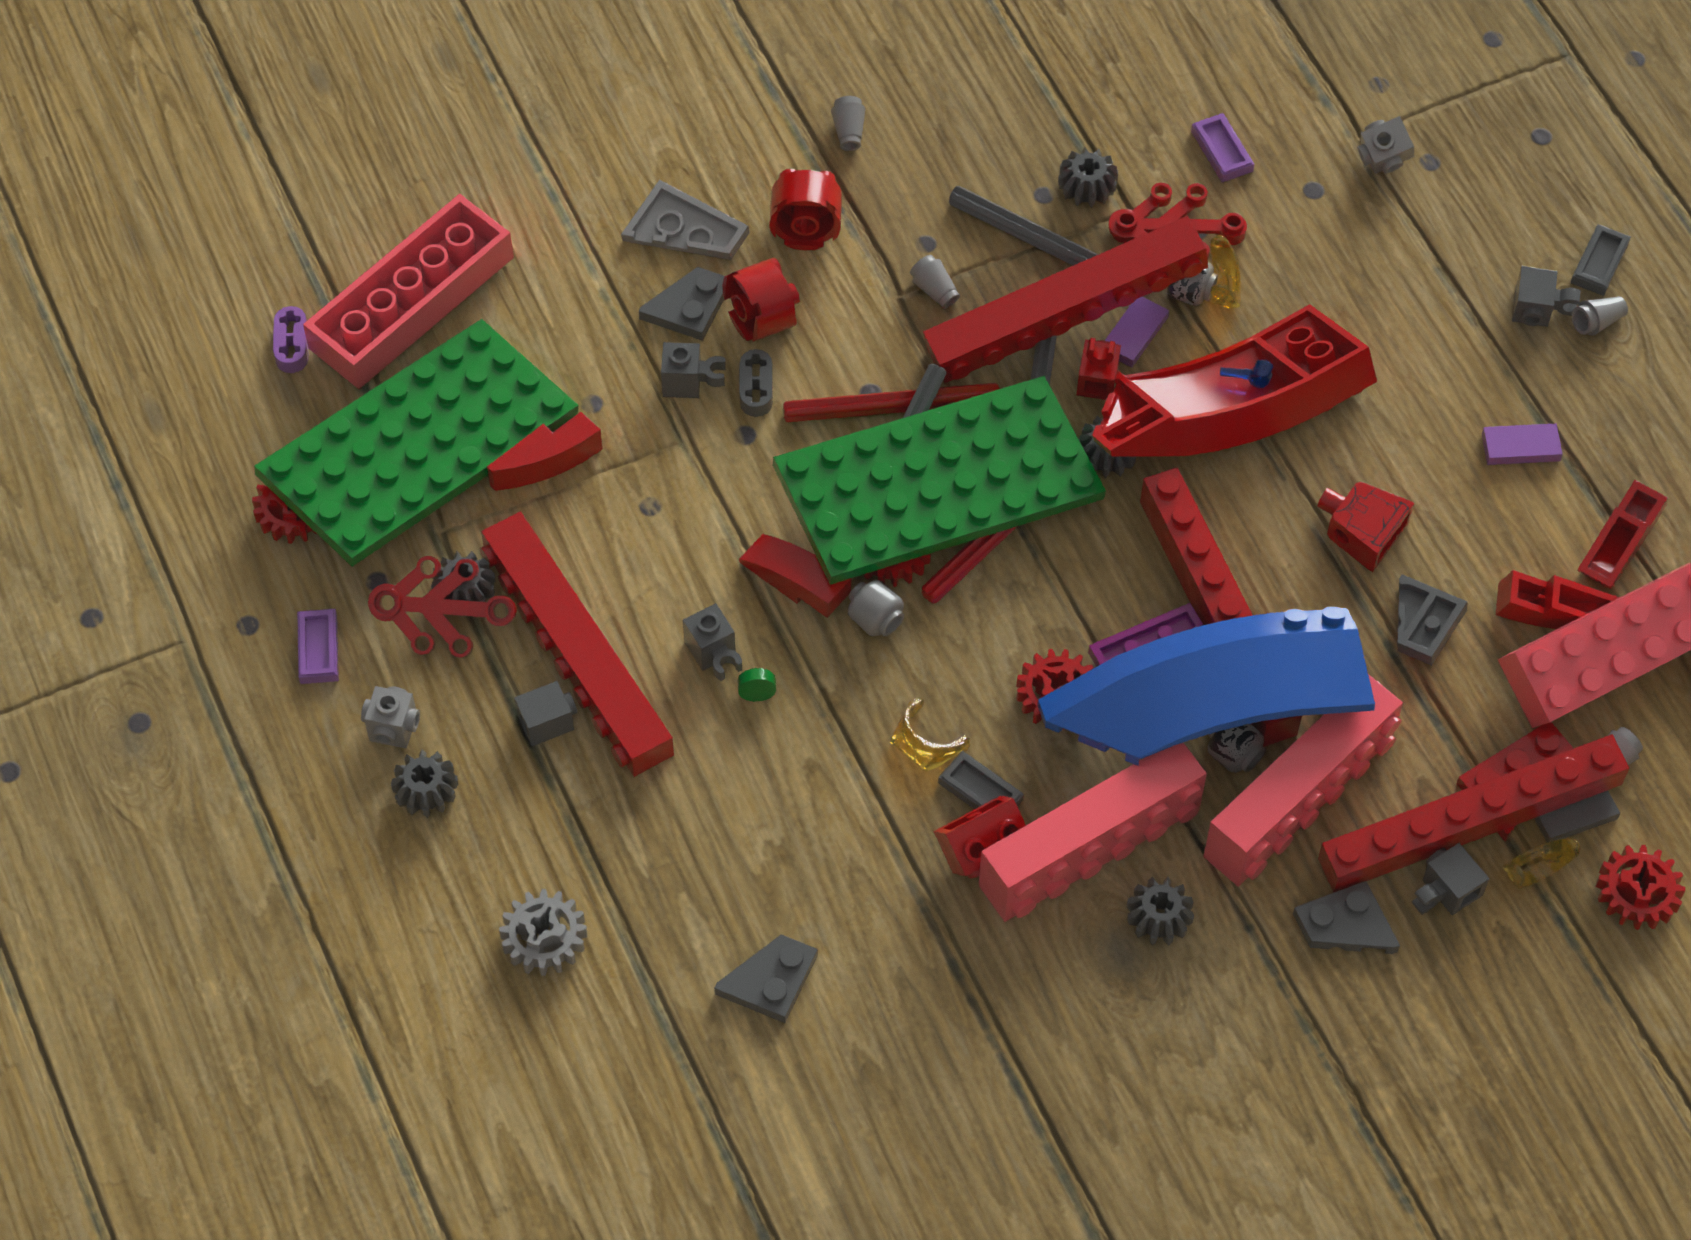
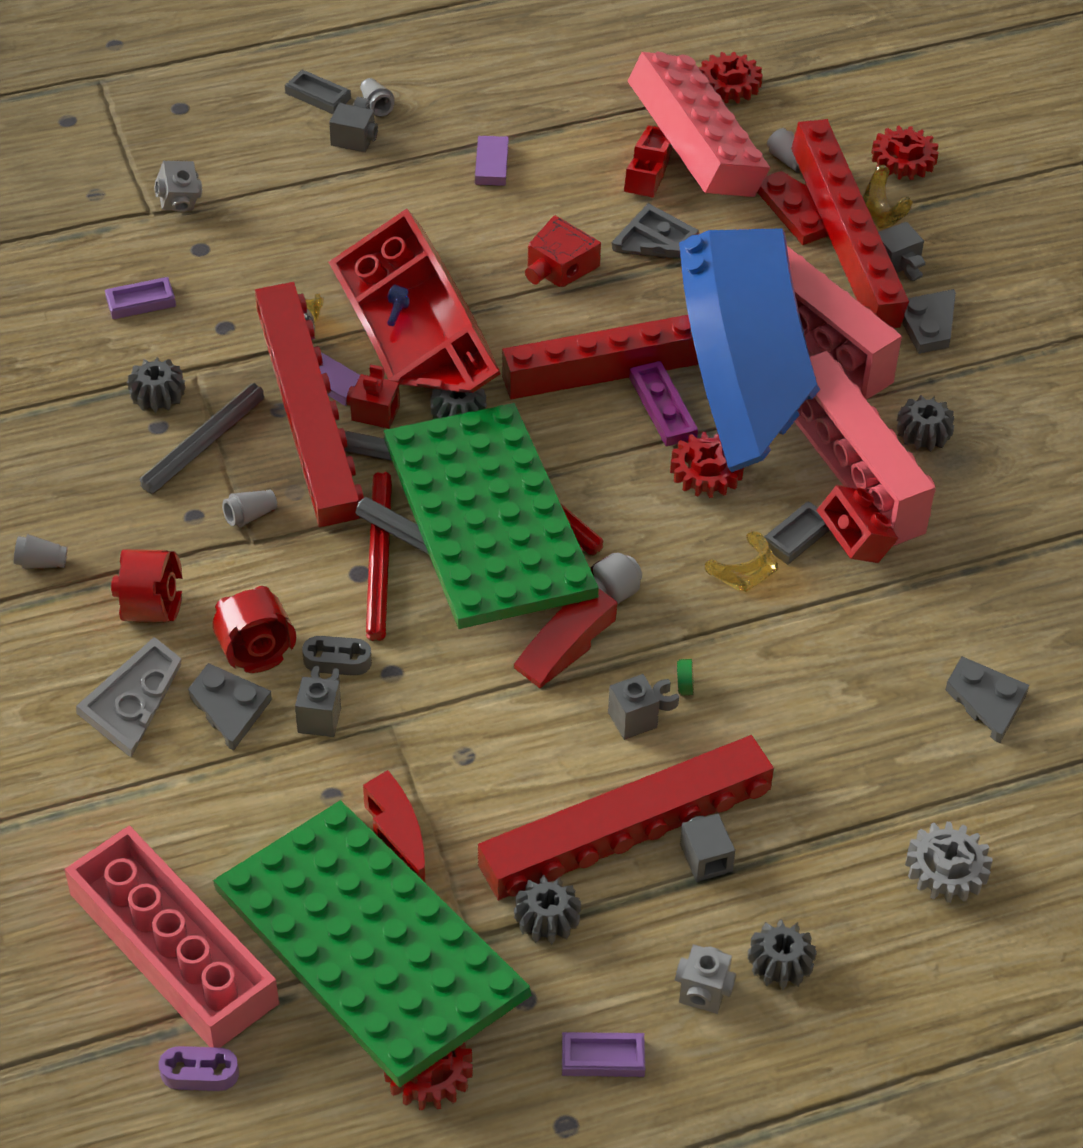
camera: 85 degrees left, 10 degrees down
red plant [368,556,517,658] -> none
red plant [1108,183,1247,259] -> none
red slope [1577,480,1668,589] -> none

